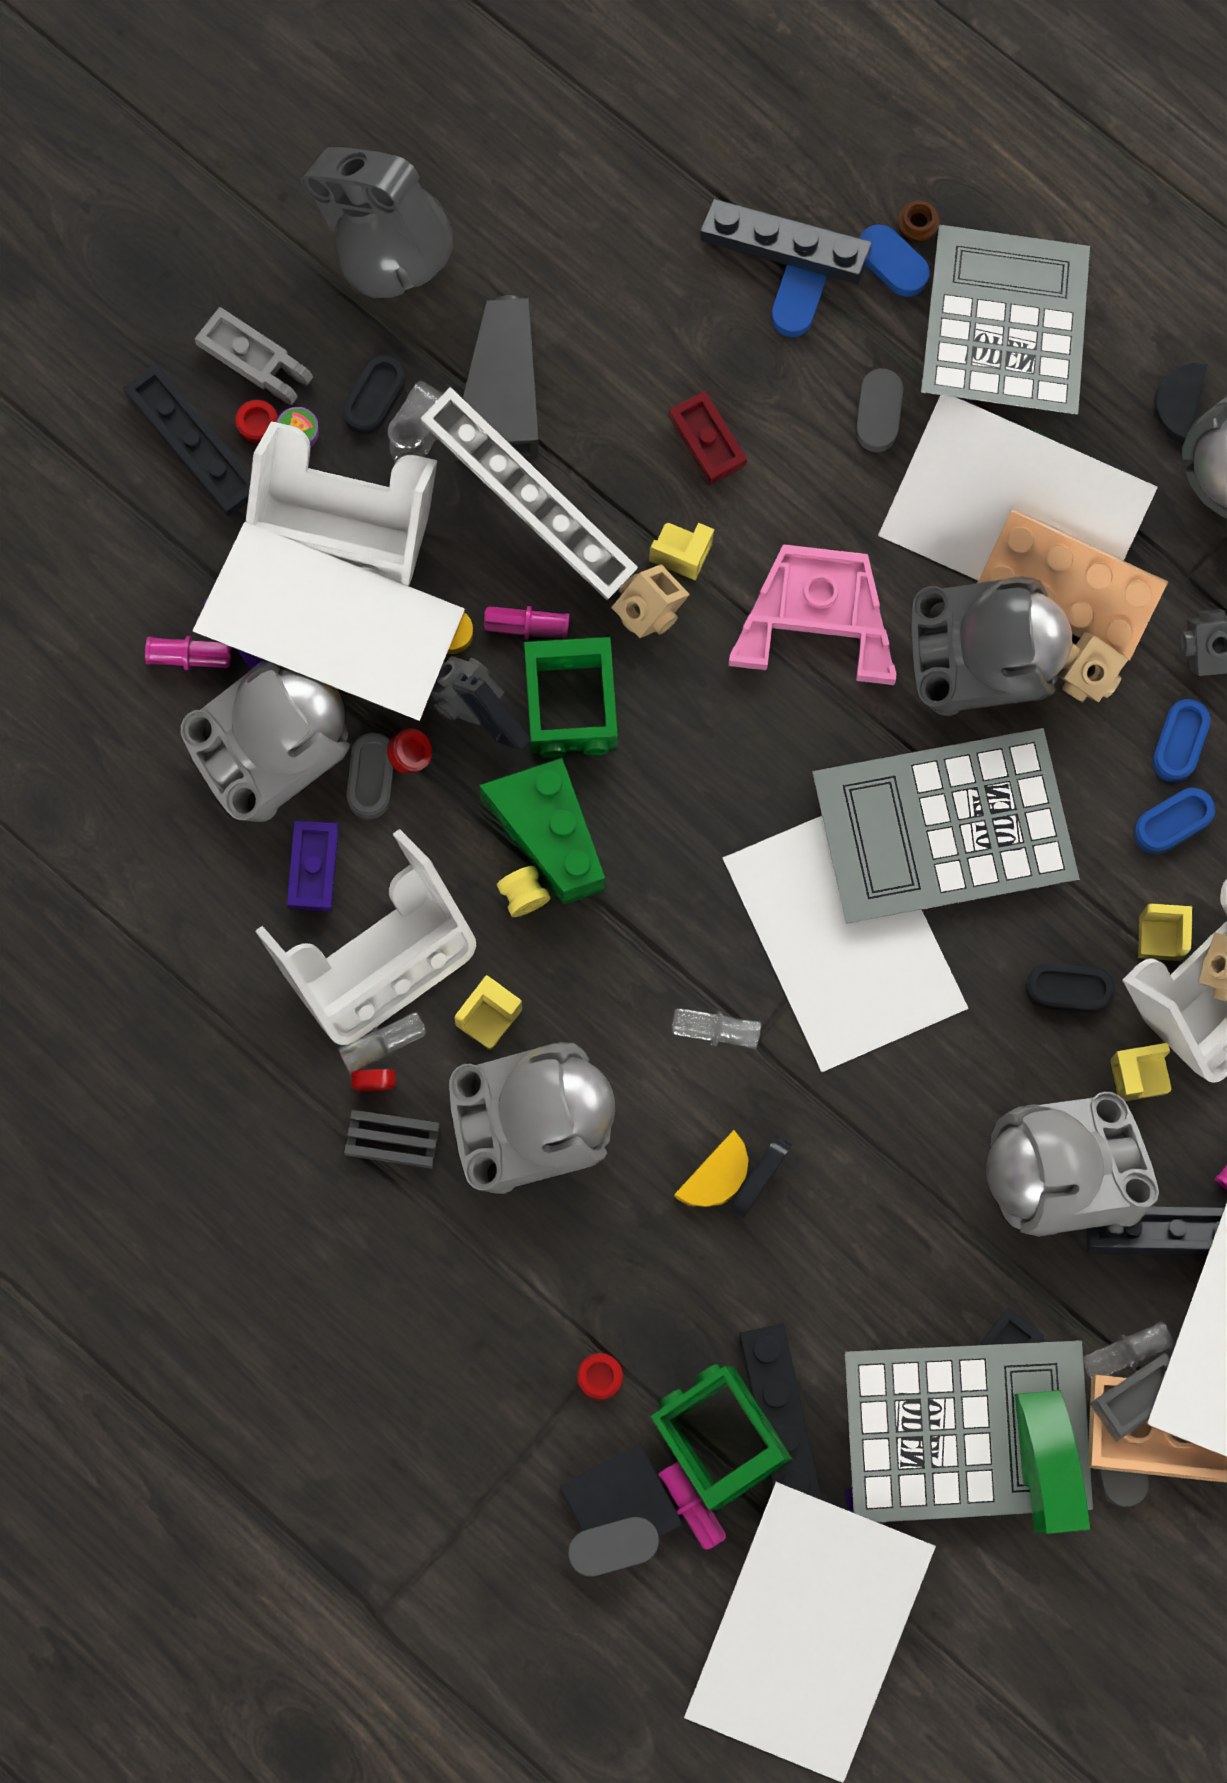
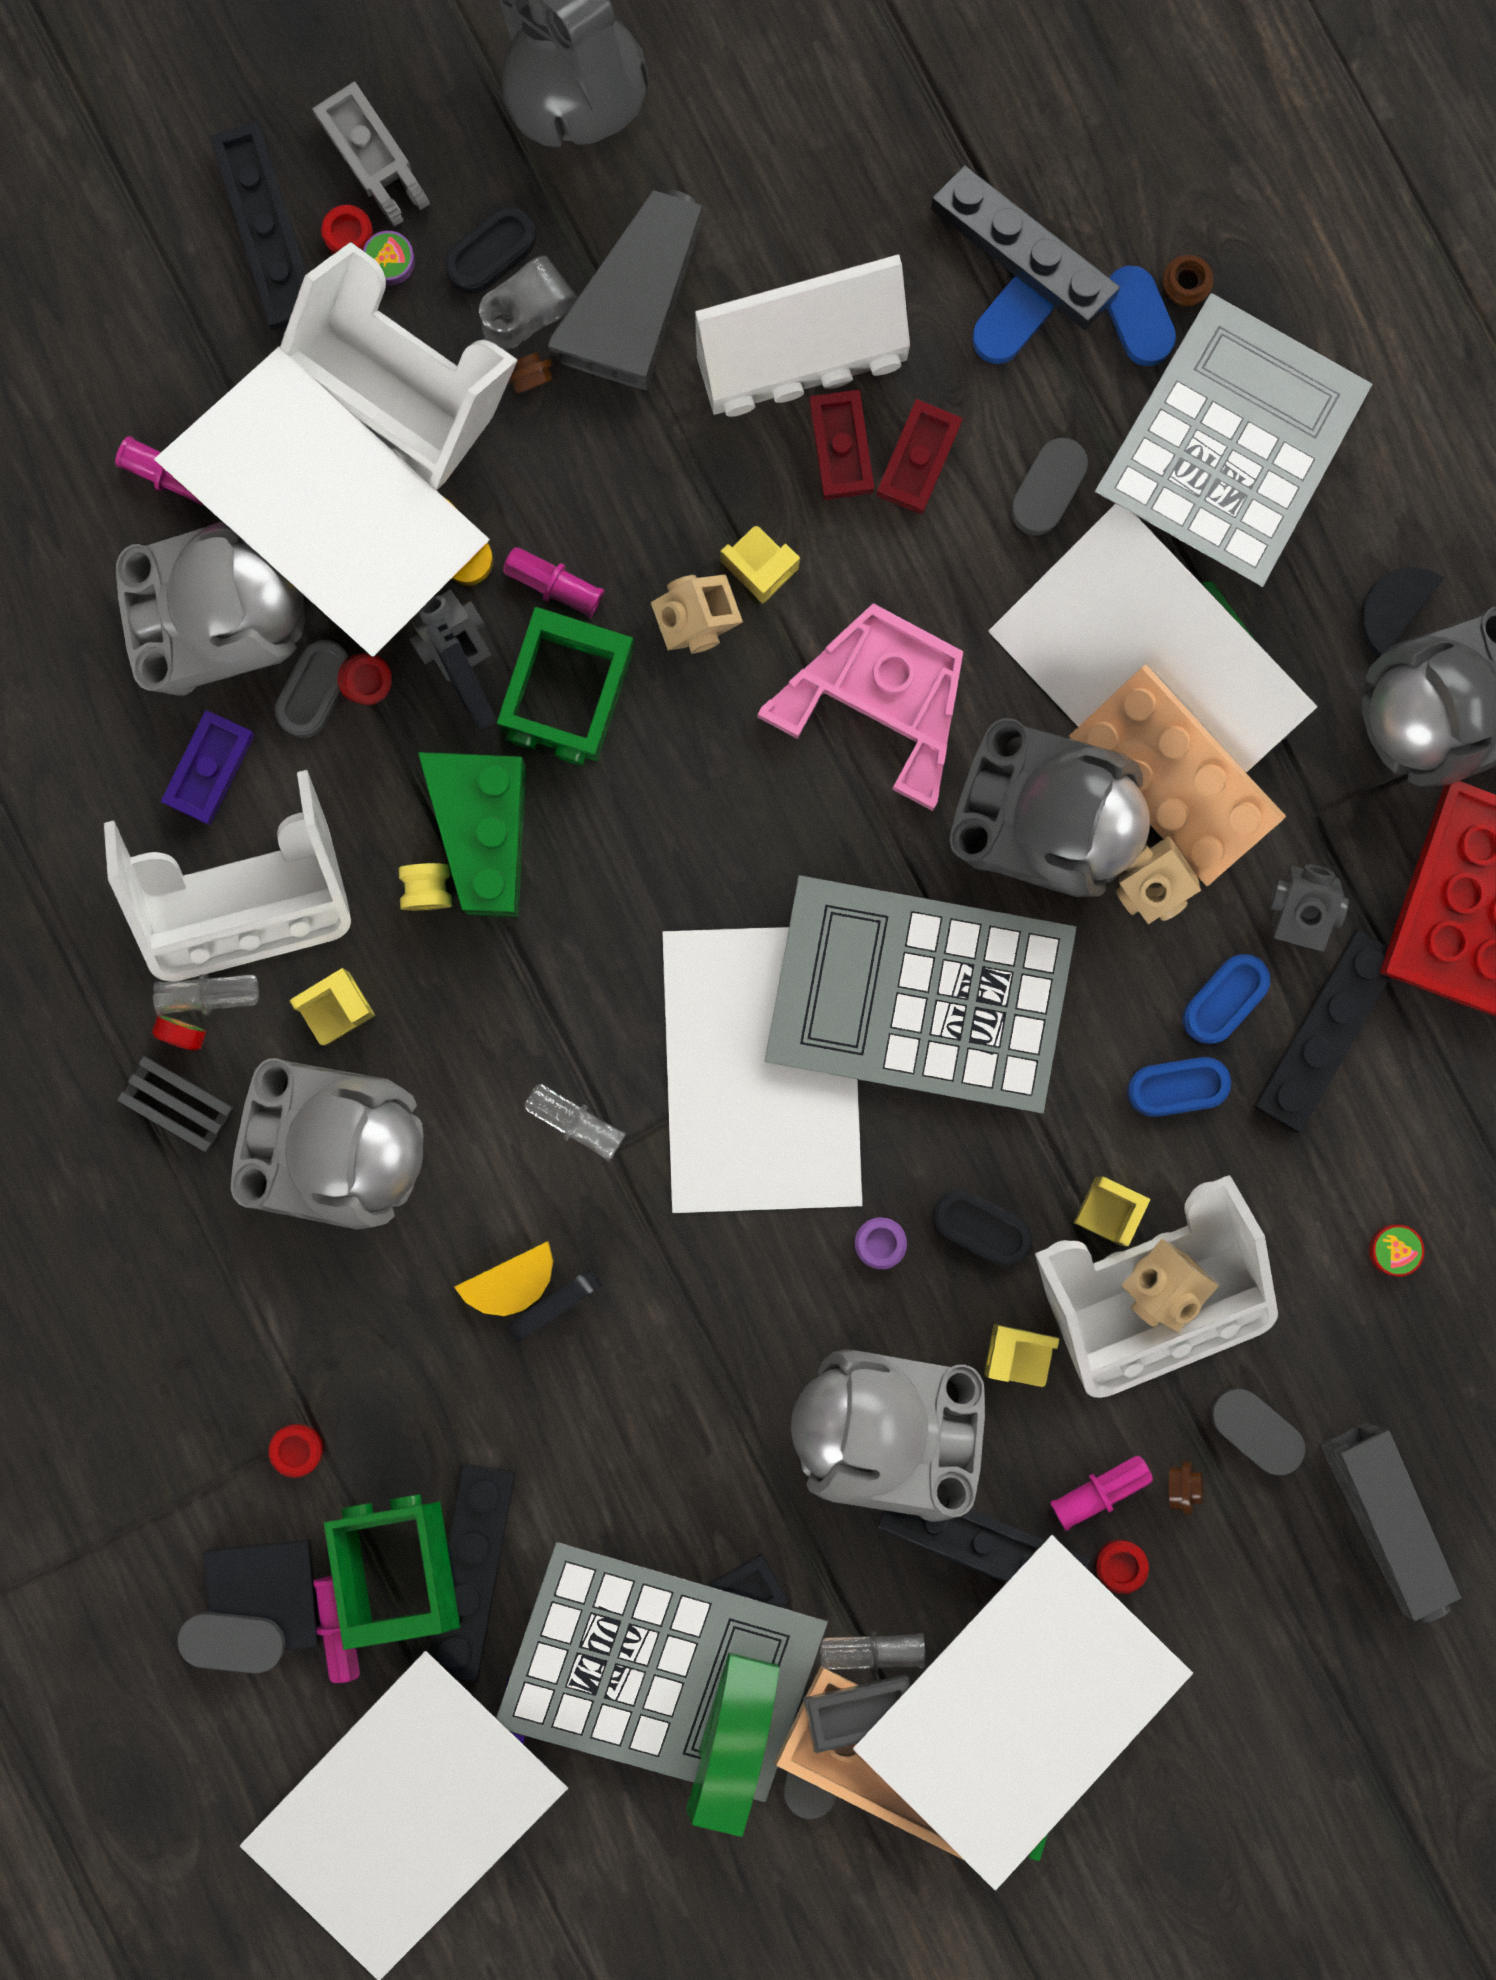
camera: 20 degrees right, 10 degrees up
white brick [420,387,638,600] -> none
none -> reddish brown plate [507,352,554,394]
none -> white slope [695,254,910,417]
none -> medium lavender tile [855,1217,907,1269]
none -> dark red plate [876,399,963,515]

